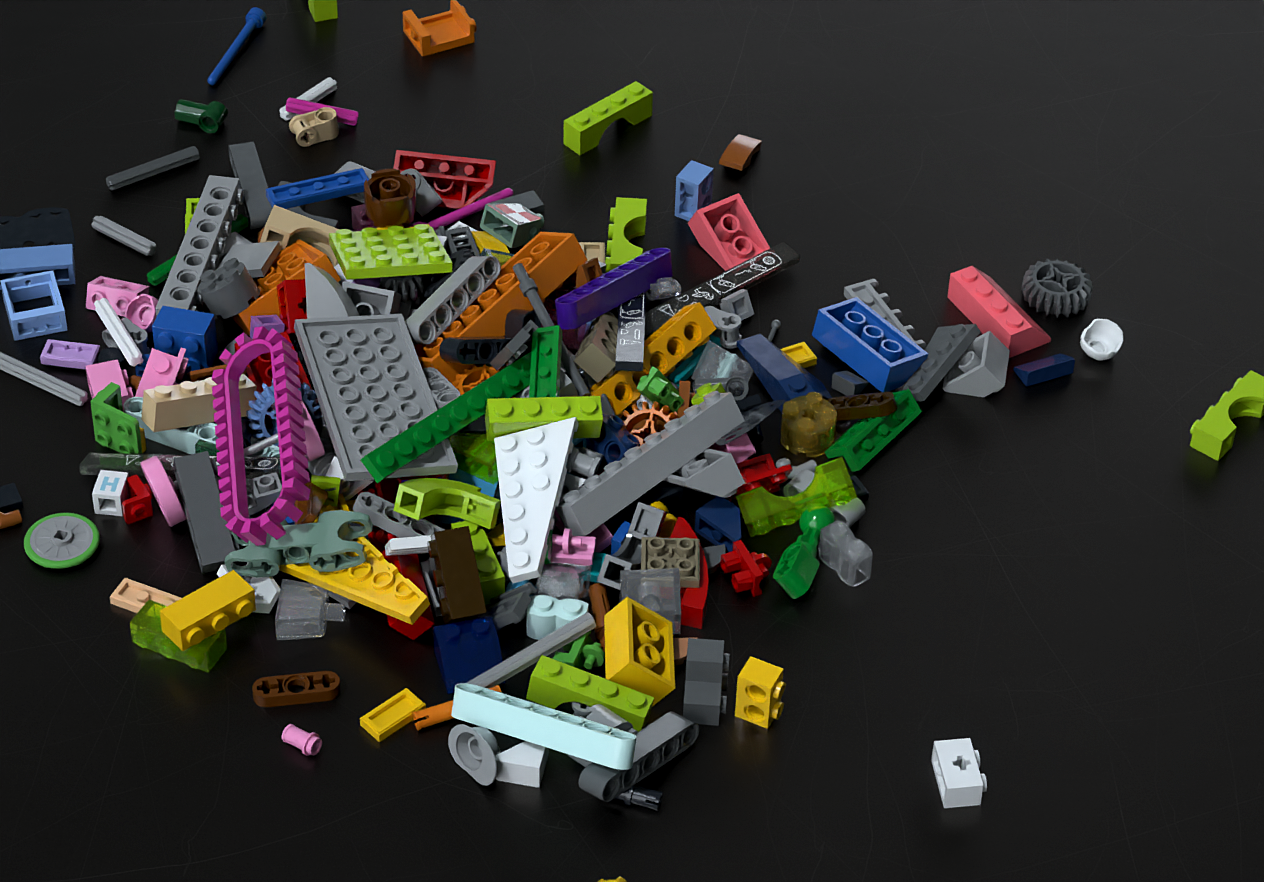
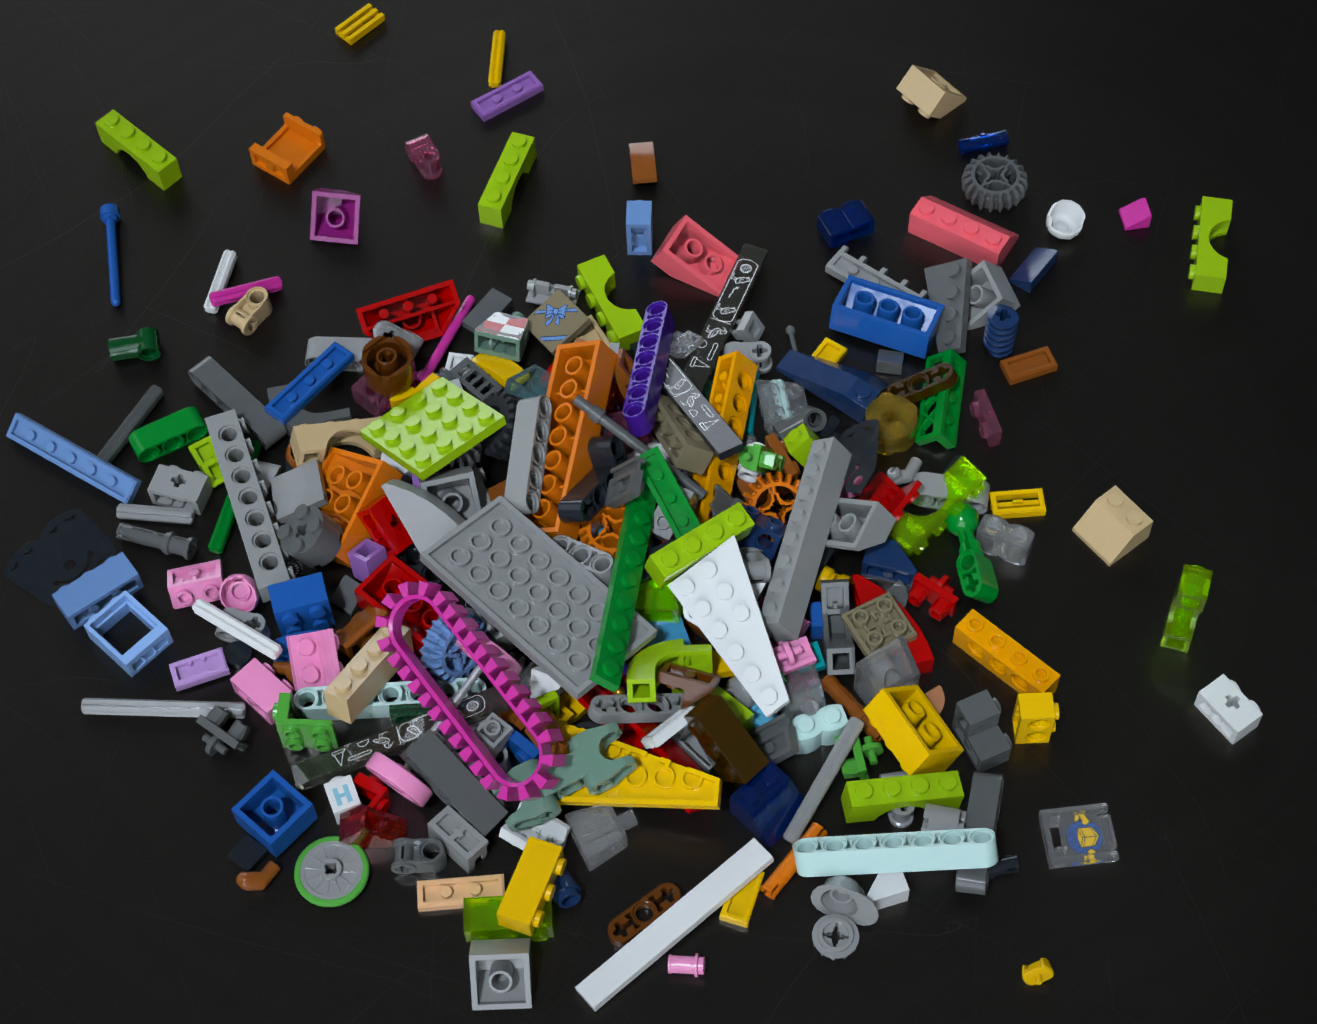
camera: 25 degrees left, 15 degrees up
none -> medium blue tile [6,413,142,504]
none -> dark grey pin [116,522,198,561]
none -> green beam [129,407,208,463]
none -> light grey brick [147,464,213,515]
none -> dark grey hips [196,706,251,756]
none -> blue brick [231,770,318,858]
none -> magenta slope [310,188,362,245]
none -> clear red slope [339,805,407,849]
none -> dark grey piece [391,838,448,875]
none -> clear pink piece [404,133,442,180]
none -> light grey hinge [427,805,489,874]
none -> light grey slope [469,938,532,1011]
none -> medium lavender tile [471,71,544,122]
none -> yellow axle [488,30,506,88]
none -> light grey hinge [526,278,581,305]
none -> dark tan tile [527,289,592,357]
none -> dark blue cone [553,867,581,908]
none -> white tile [575,838,774,1012]
none -> reddish brown slope [657,661,721,709]
none -> light grey gear [812,913,859,960]
none -> clear blue brick [817,200,875,248]
none -> tan slope [896,65,967,119]
none -> light orange brick [953,609,1061,694]
none -> clear blue pin [958,129,1009,154]
none -> clear pink plate [970,389,1002,447]
none -> dark blue piece [983,304,1020,358]
none -> yellow tile [989,488,1046,520]
none -> dark orange tile [1000,346,1058,385]
none -> clear container [1038,803,1119,869]
none -> tan slope [1072,485,1153,567]
none -> dark pink slope [1119,198,1152,231]
none -> clear neon green arch [1160,564,1213,653]

